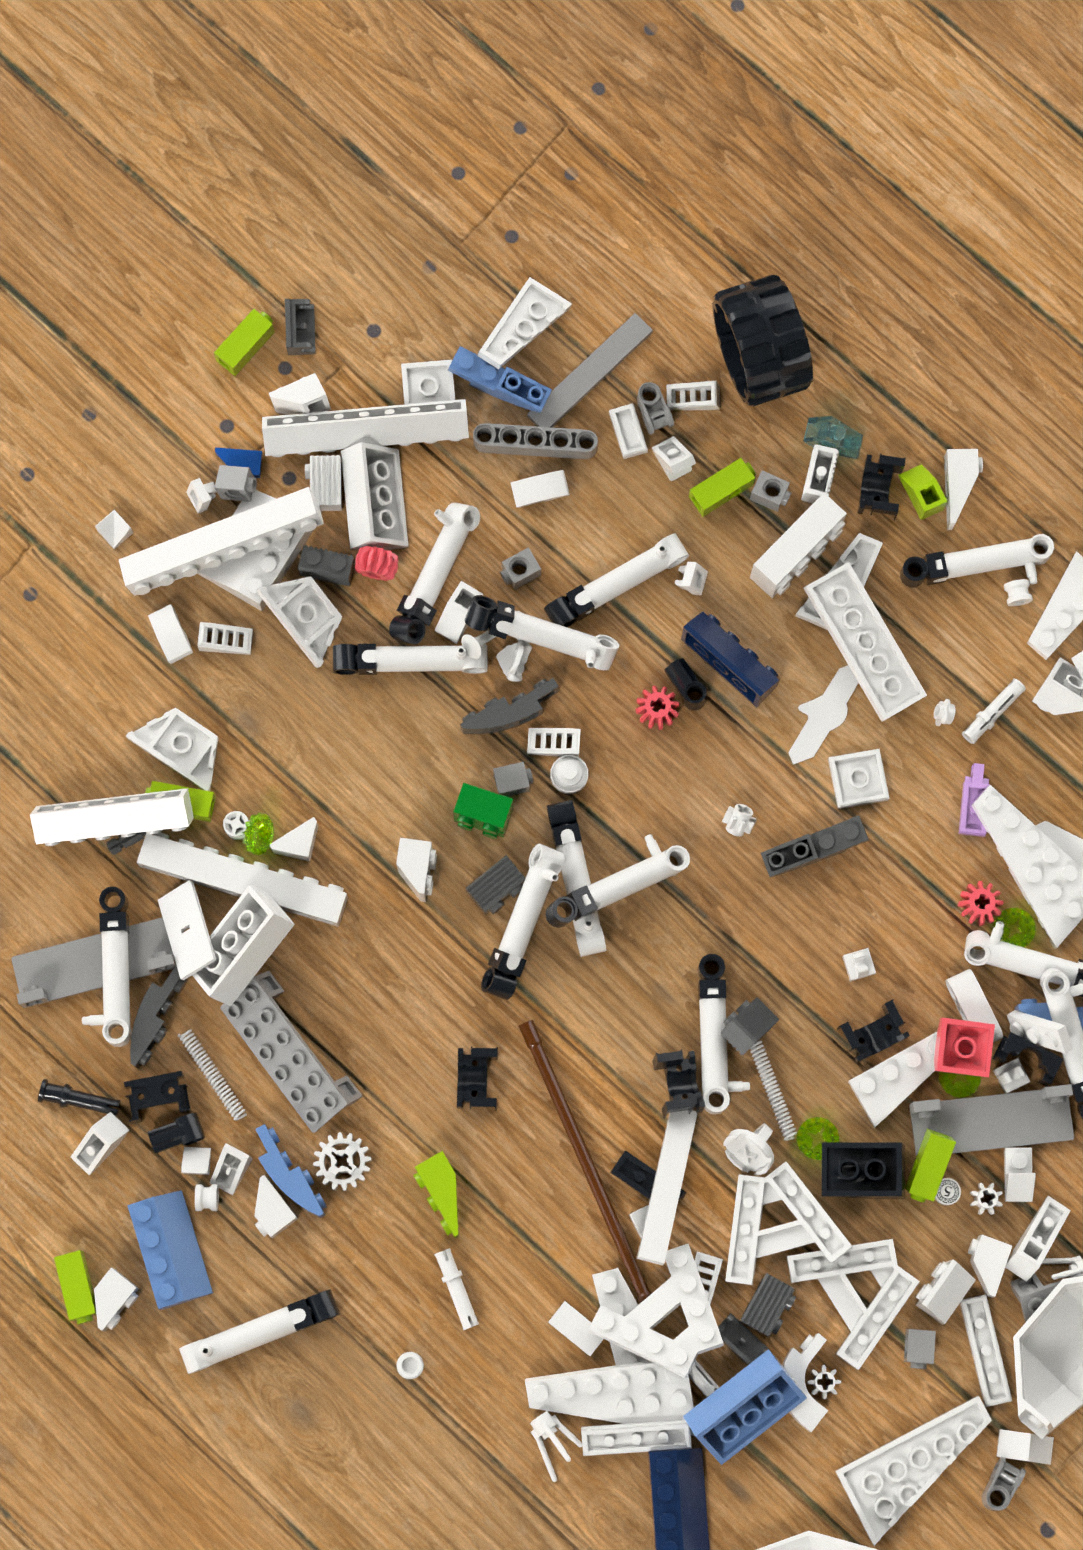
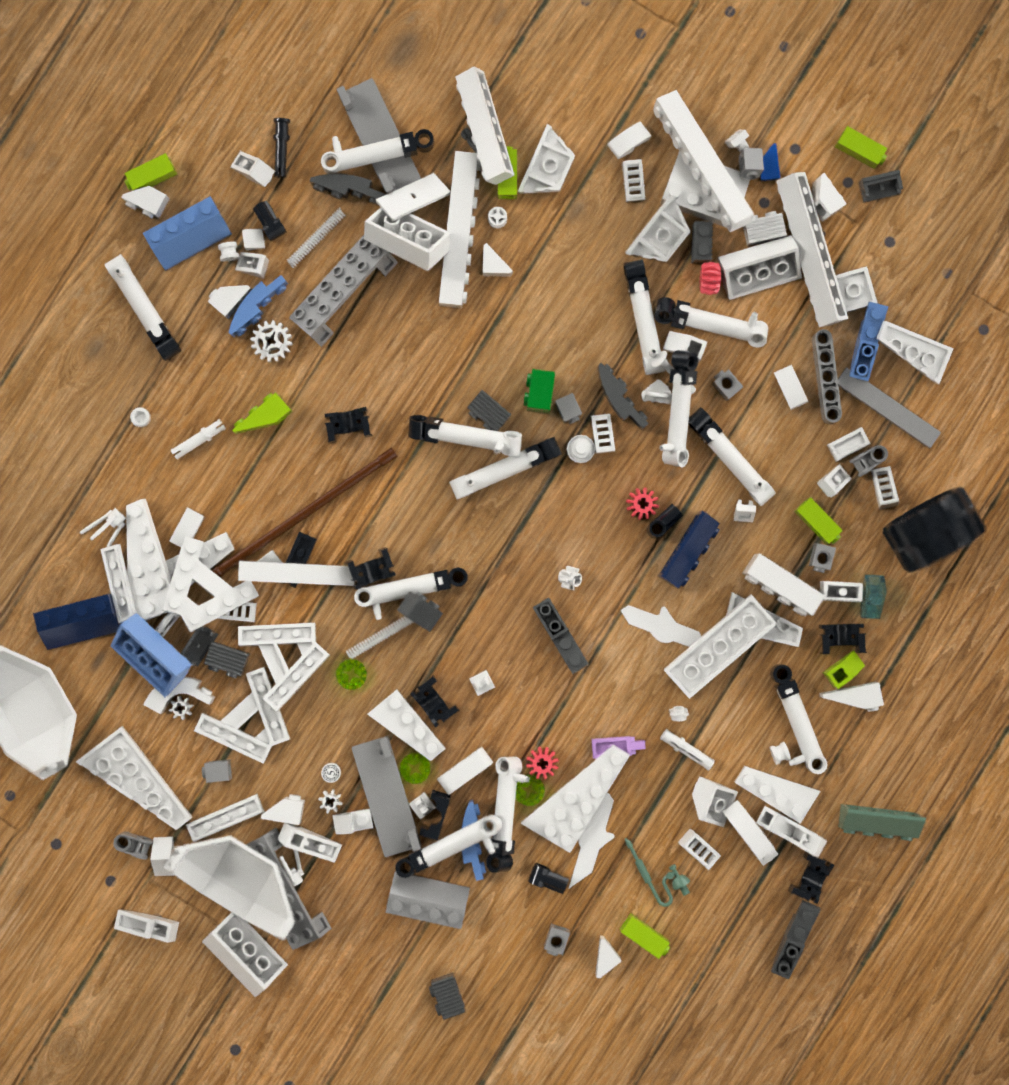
camera: 80 degrees right, 10 degrees up
white slope [95,510,133,549] -> none
black piece [124,1071,193,1124] -> none
clear neon green gear [242,813,274,855] -> none
white slope [396,838,437,902] -> none
white piece [545,834,690,928] -> none
white tile [724,1123,774,1175] -> none
black slope [822,1142,905,1199] -> none
white tile [828,749,890,809] -> none
lime brick [905,1128,956,1203] -> none
white slope [916,1259,976,1325] -> none
coral slope [934,1018,995,1078] -> none
white plate [1007,1010,1073,1053] -> none

